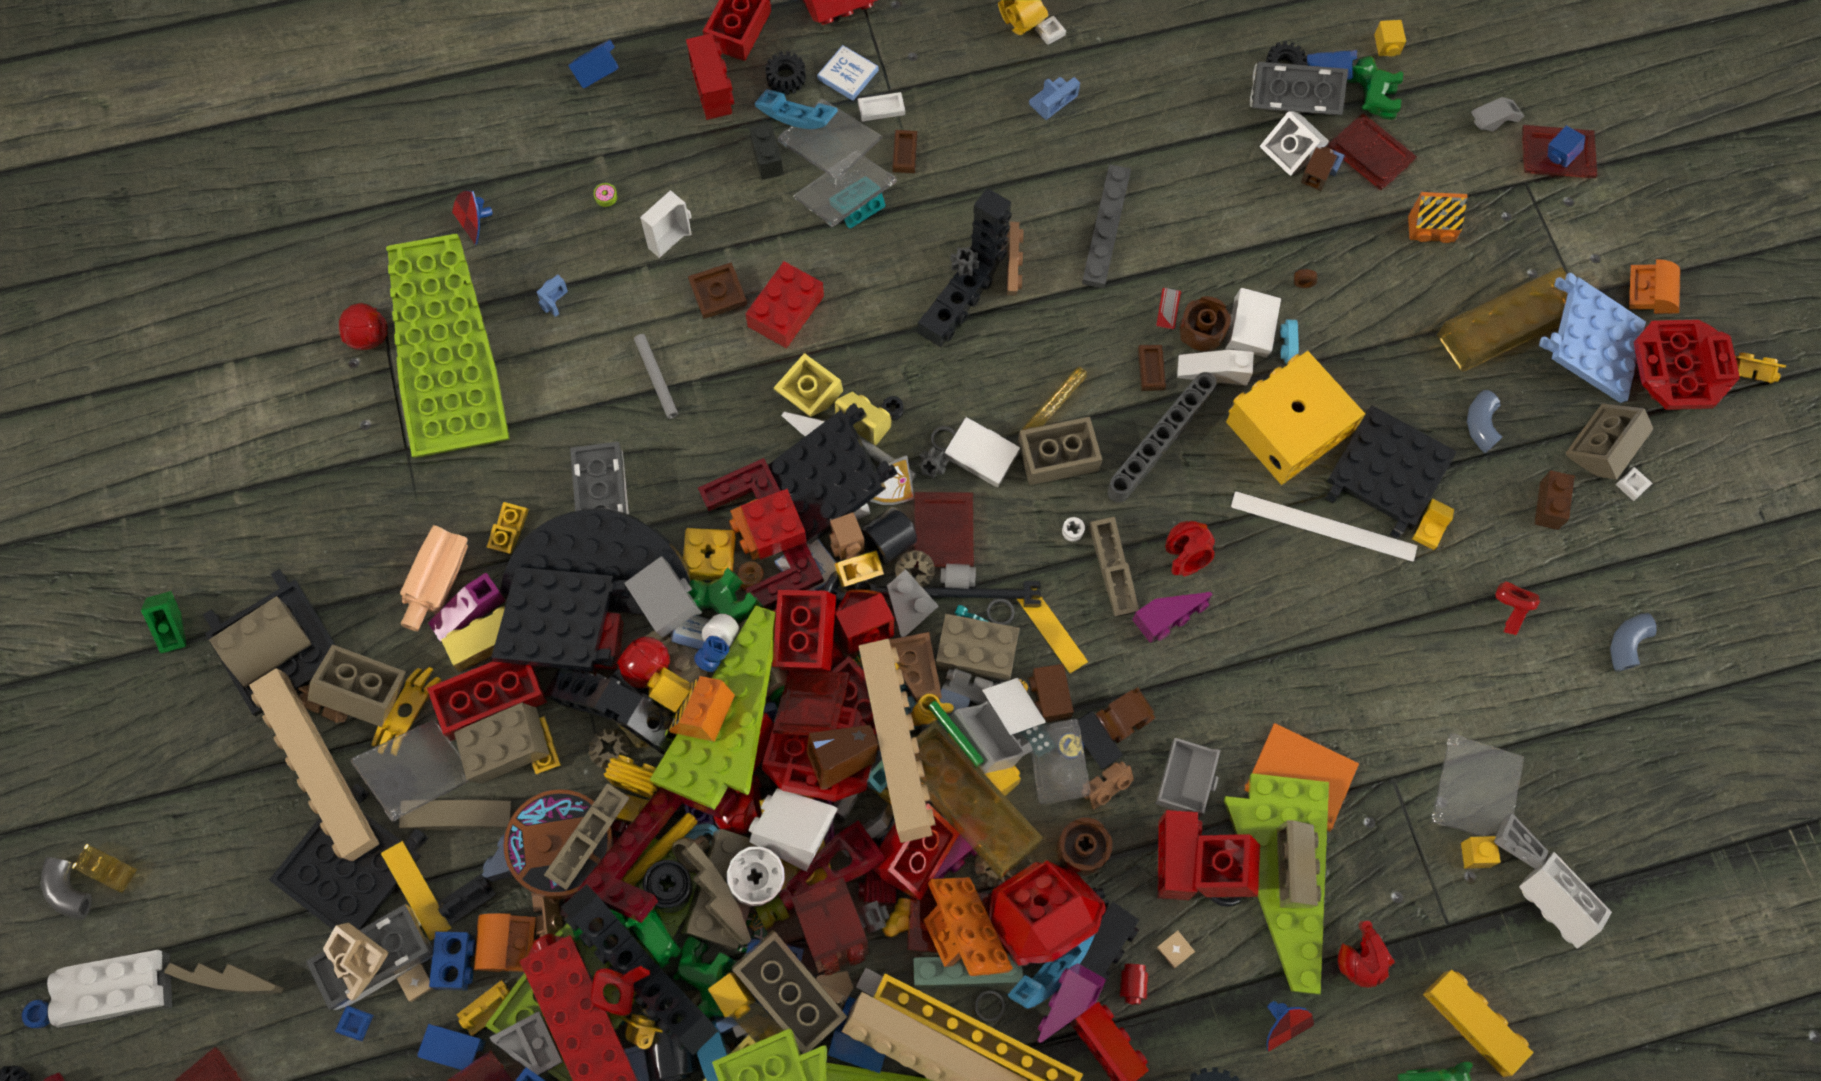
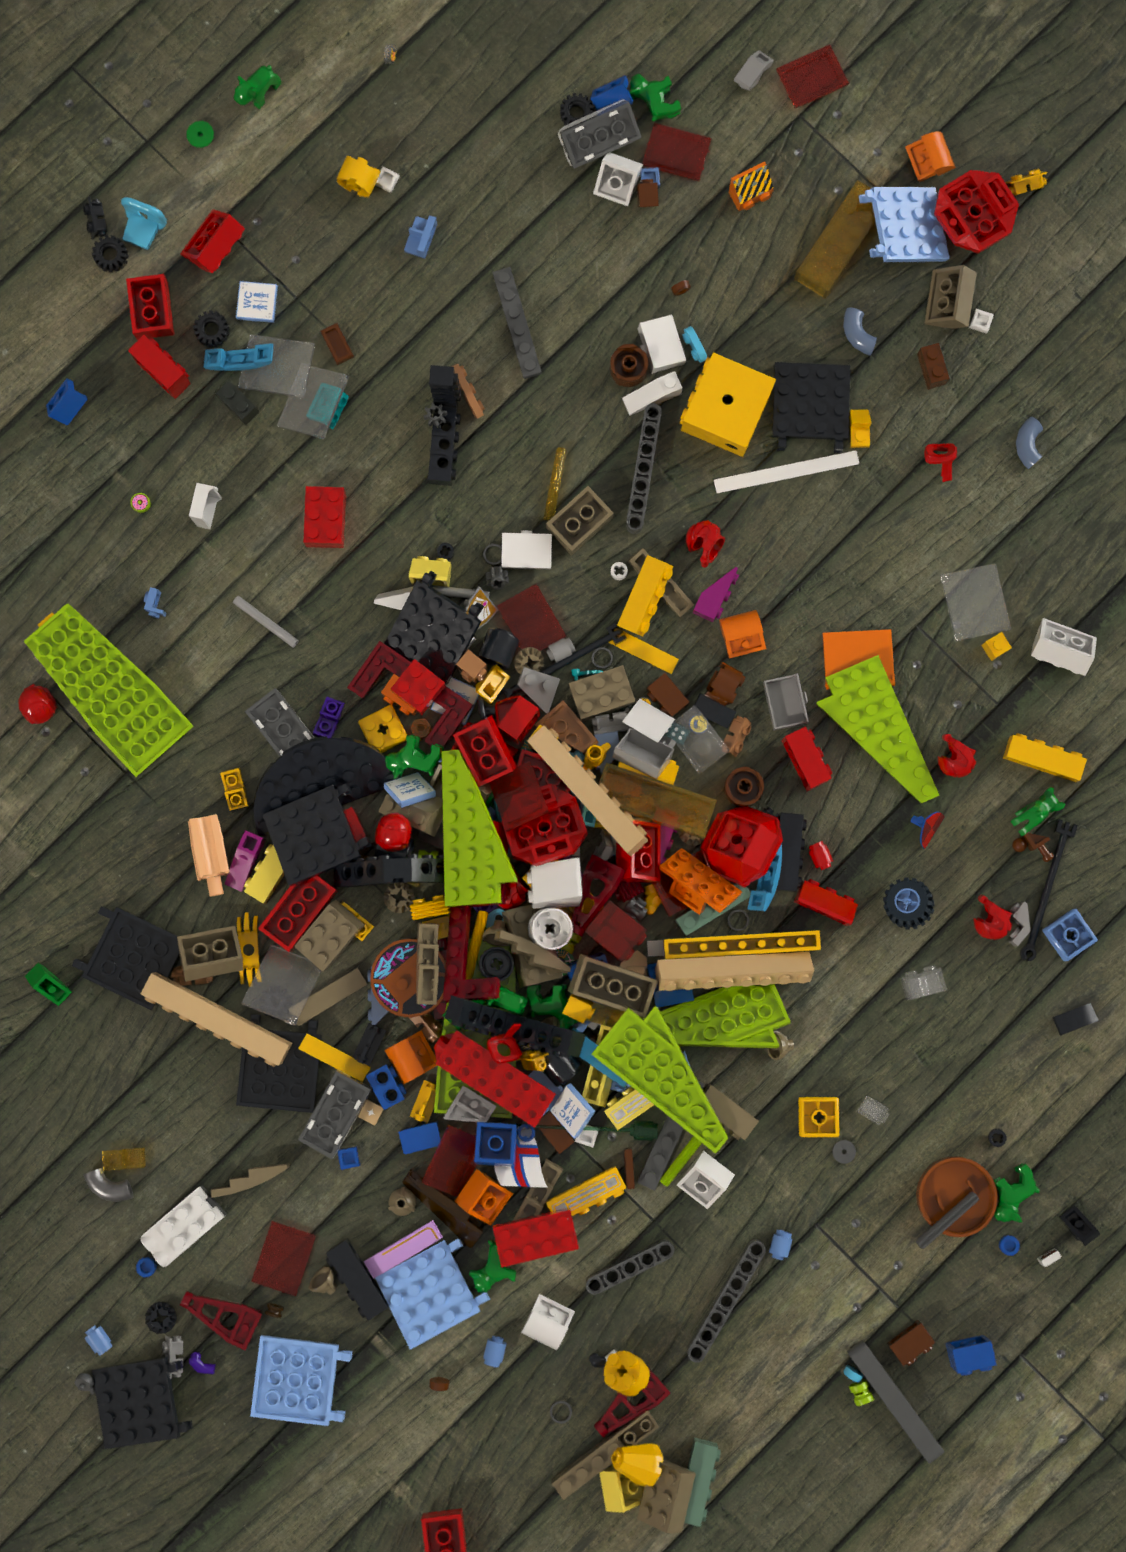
camera: 25 degrees left, 15 degrees up
dark tan slope [209,596,312,687] -> none
tan slope [323,923,389,1001] -> none
shield [452,190,493,245] -> none
light grey container [625,556,702,638] -> none
yellow brick [647,667,690,712] -> none
orange slope [669,676,735,742] -> none
reddish brown plate [688,262,747,319] -> none
blue wheel [694,635,729,672] -> none
white head [702,614,740,647] -> none
light yellow slope [774,353,843,417] -> none
reddish brown slope [807,725,880,790] -> none
white tile [858,92,905,122] -> none
green bar [928,701,985,767] -> none
magenta slope [1037,963,1106,1043] -> none
reddish brown tile [1138,345,1166,391] -> none
sticker [1156,288,1181,329] -> none
tan tile [1157,930,1195,969] -> none
red piece [1195,834,1260,907] -> none
dark tan slope [1277,820,1321,908] -> none
yellow brick [1374,20,1406,57] -> none
light grey wing [1494,813,1549,869] -> none
blue brick [1547,125,1585,167] -> none
none -> dark purple slope [313,697,345,738]
none -> yellow brick [617,555,674,637]
none -> orange brick [719,610,766,659]

